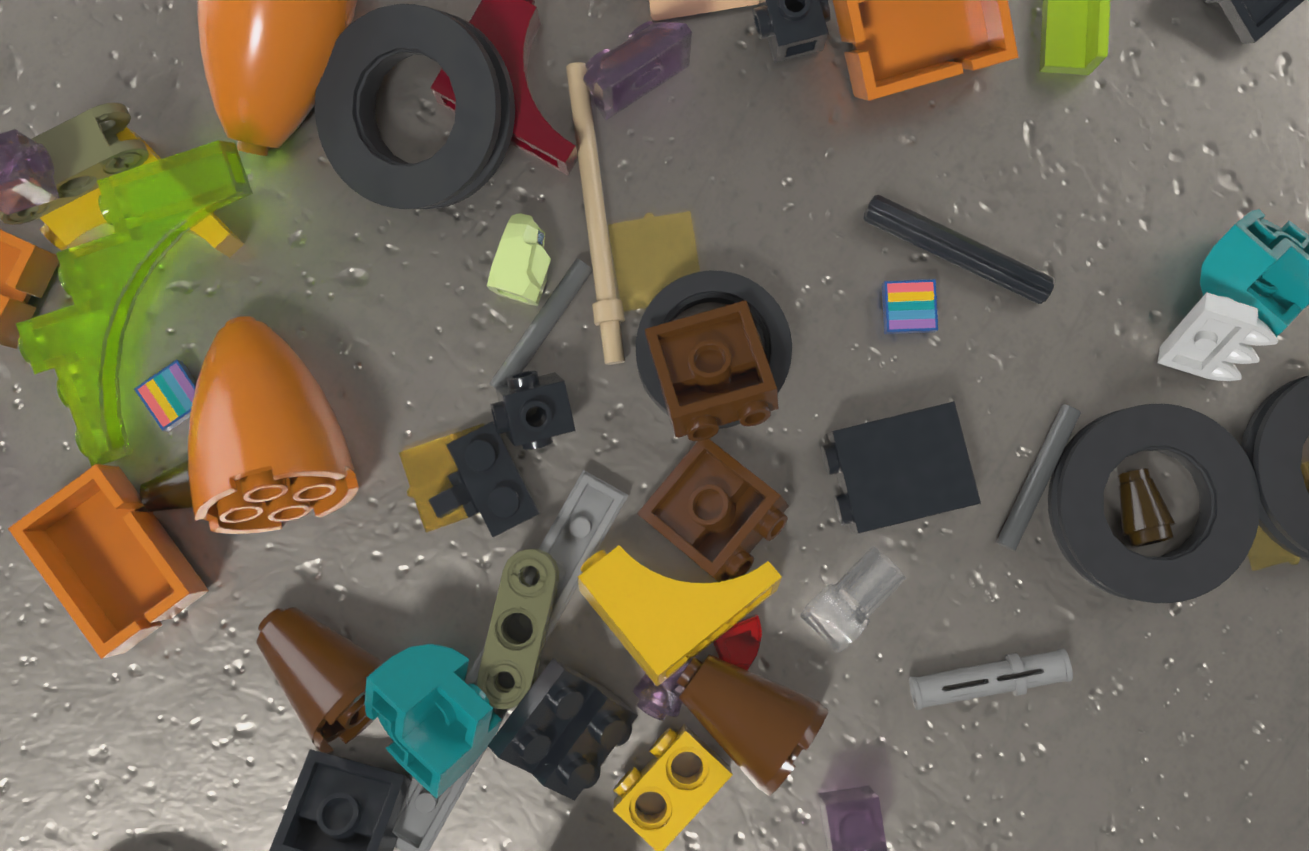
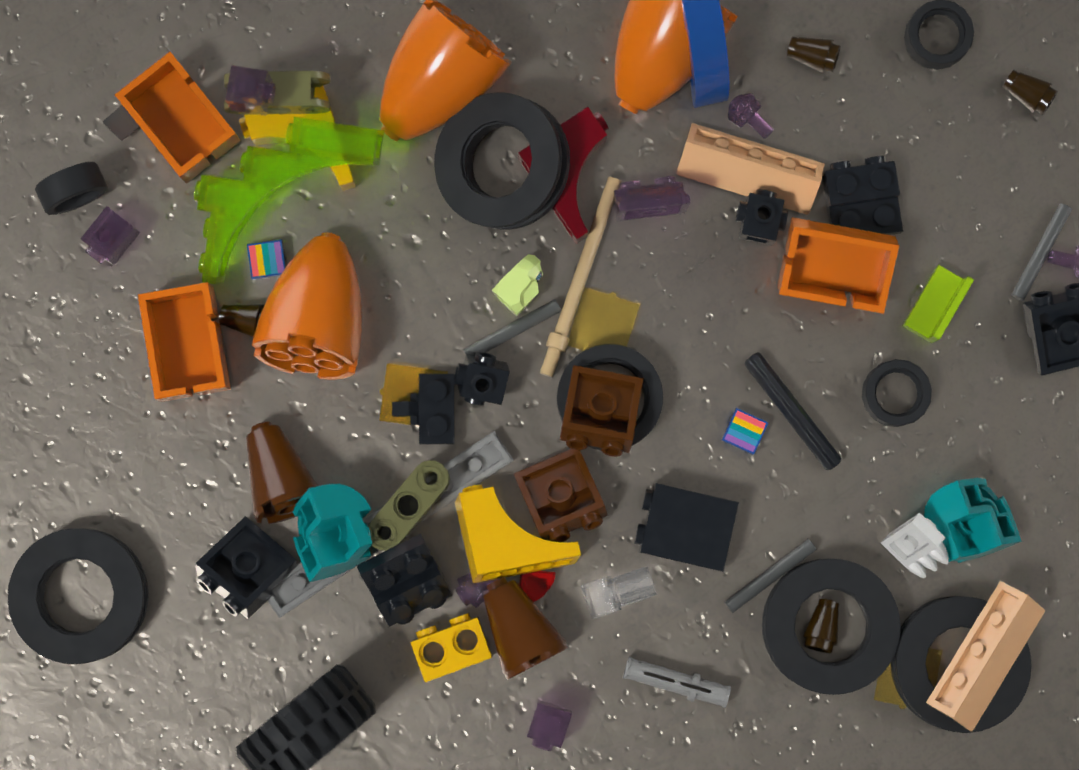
camera: 25 degrees right, 0 degrees up
none -> black tyre [862,359,932,427]

